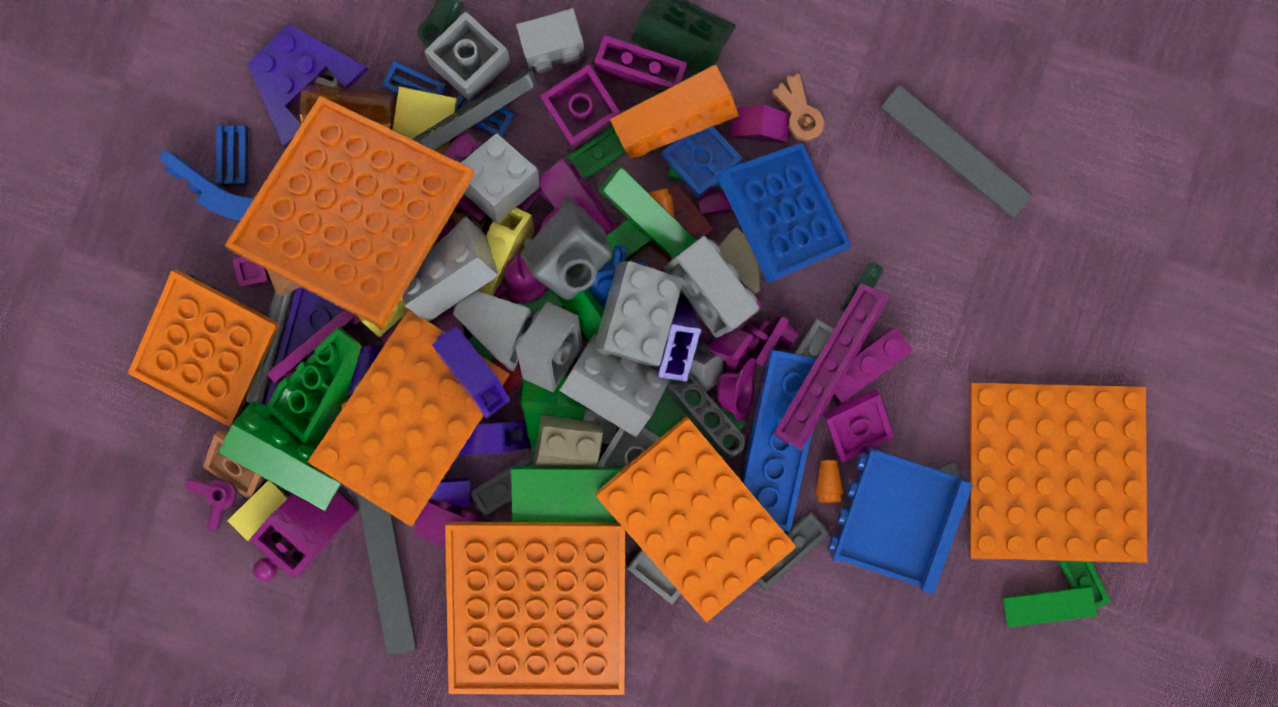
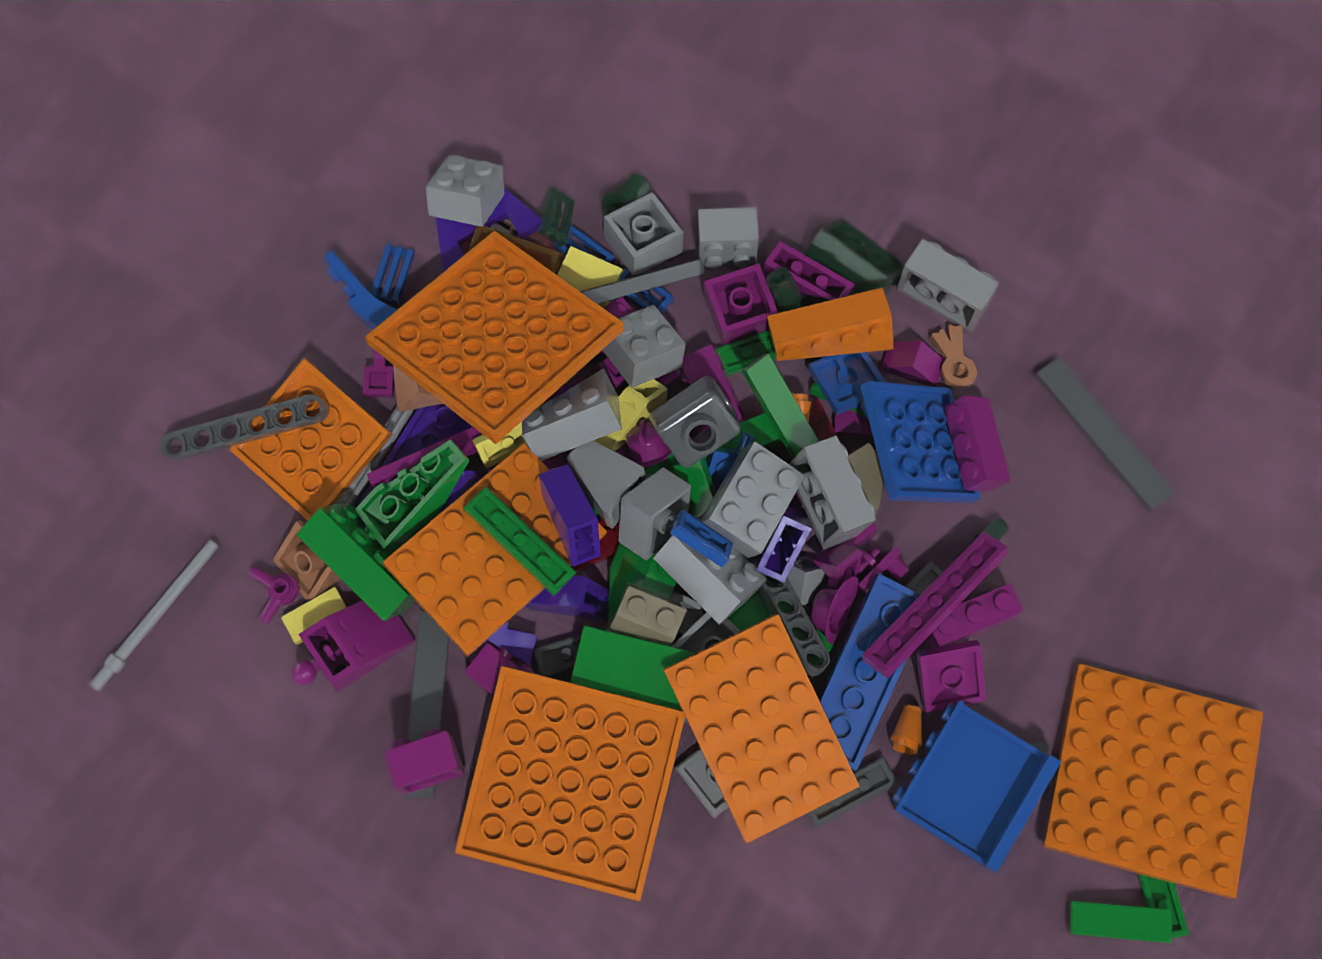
camera: 15 degrees right, 15 degrees down
none -> light grey bar [89,540,219,691]
none -> dark grey beam [160,394,329,460]
none -> magenta brick [384,728,466,795]
none -> light grey brick [426,155,504,227]
none -> green tile [463,486,576,597]
none -> clear green tile [538,187,575,247]
none -> blue tile [670,510,733,568]
none -> clear green piece [766,268,811,313]
none -> light grey brick [897,239,999,333]
none -> magenta brick [944,395,1011,492]

